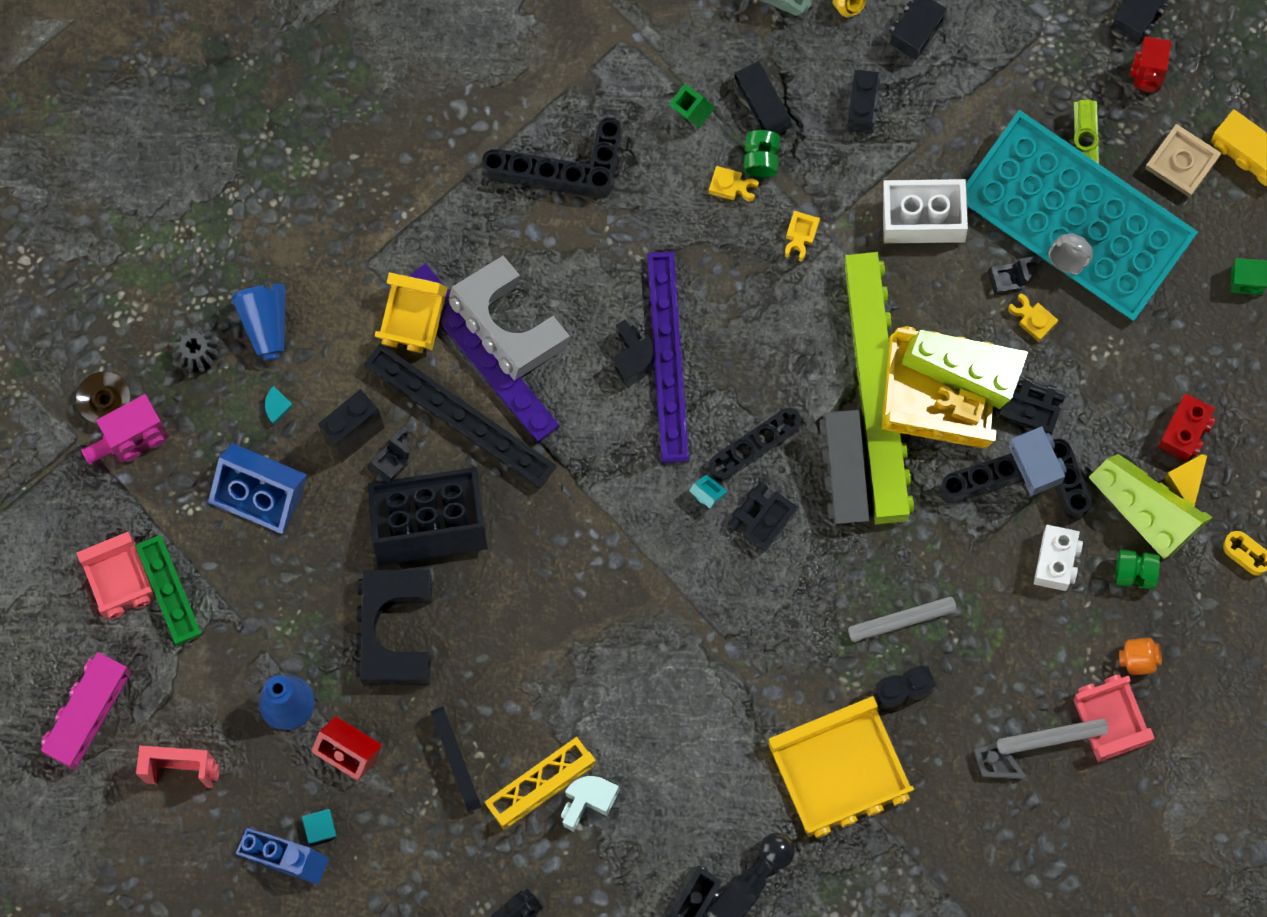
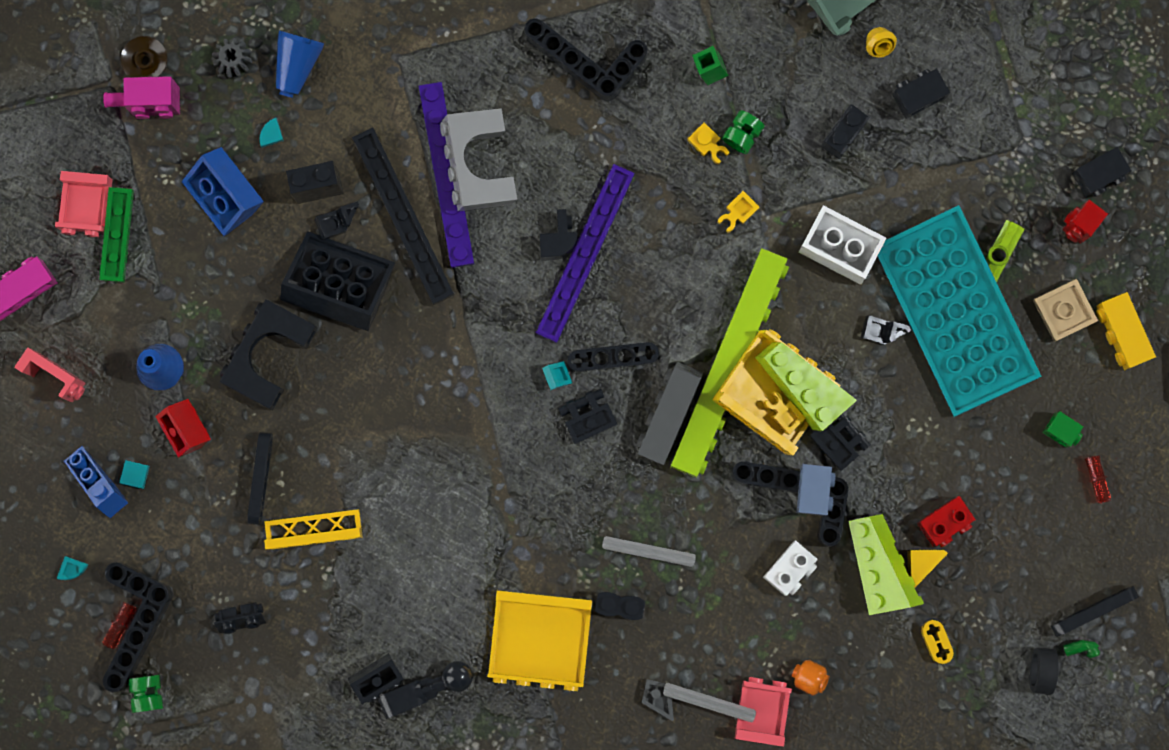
camera: 25 degrees right, 10 degrees up
yellow panel [374,272,448,353] -> none
light aqua brick [561,776,619,832] -> none
black beam [734,62,792,134] -> none
yellow plate [1008,294,1059,342] -> none
light grey hair [1048,233,1093,275] -> none
green wheel [1115,549,1160,590] -> none

